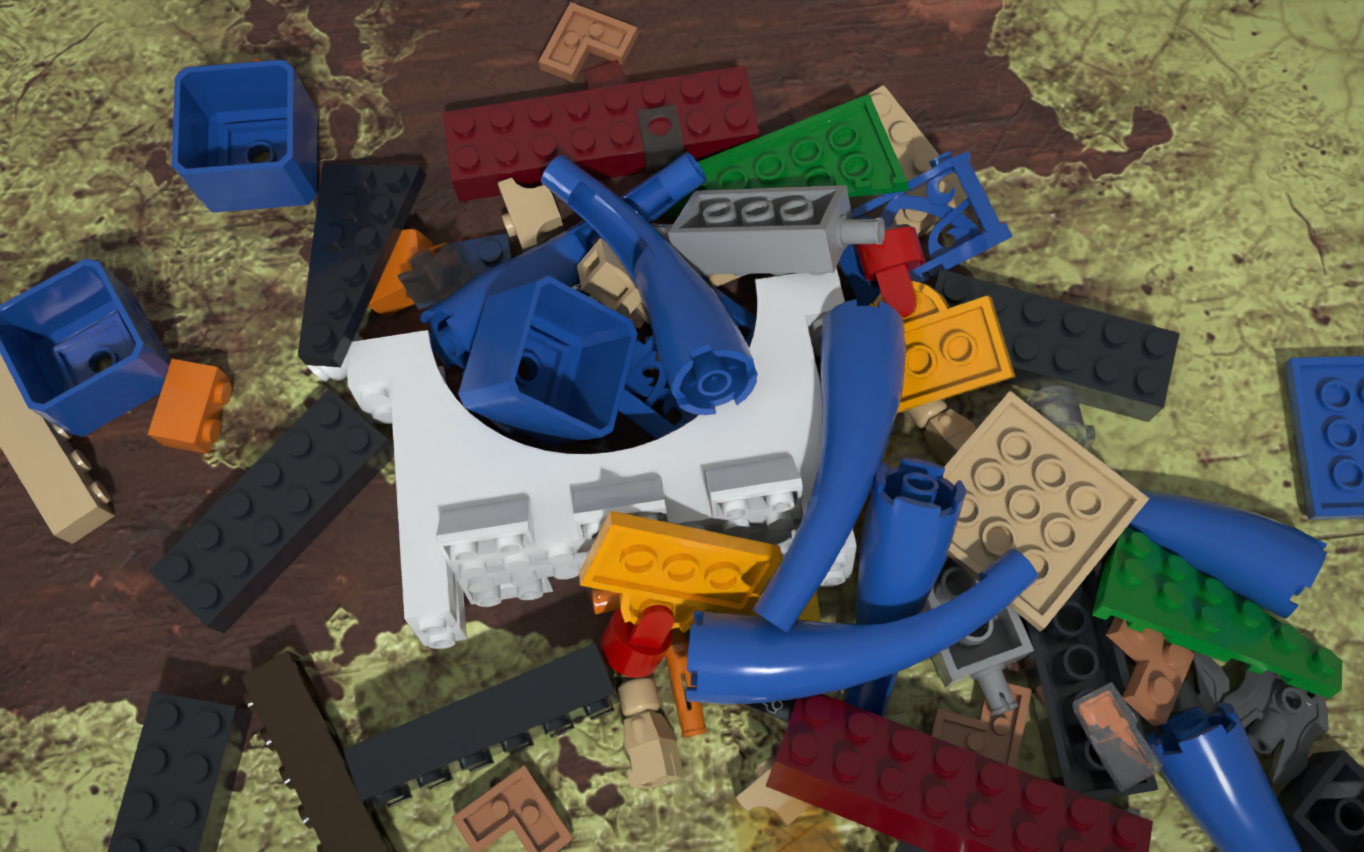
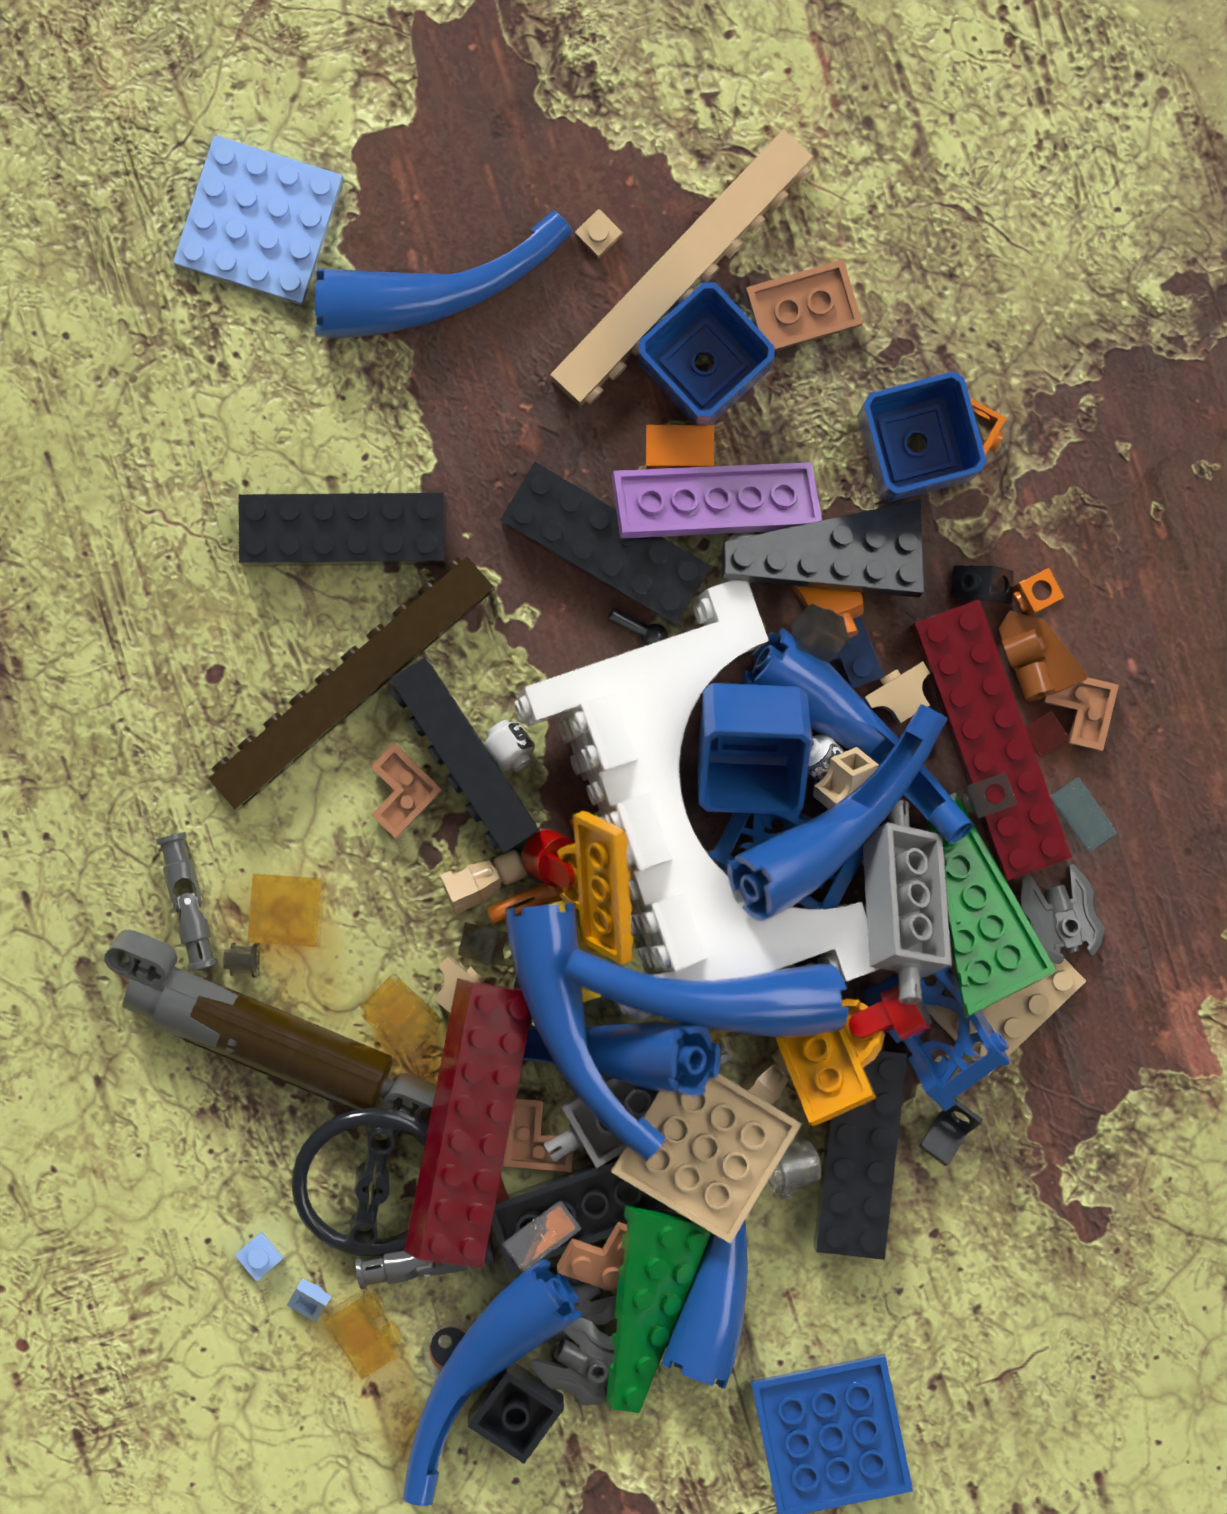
camera: 75 degrees right, 15 degrees up
none -> clear smoke bracket [458,922,514,967]
none -> white head [485,719,535,772]
none -> black bar [608,608,669,646]
none -> medium lavender plate [611,462,822,539]
none -> nougat plate [746,259,863,352]
none -> black bracket [919,1100,983,1166]
none -> black bracket [951,565,1014,604]
none -> dark orange panel [998,610,1088,702]
none -> orange bracket [1013,568,1064,616]
none -> dark grey piece [1021,864,1105,964]
none -> clear light blue tile [1050,777,1118,852]

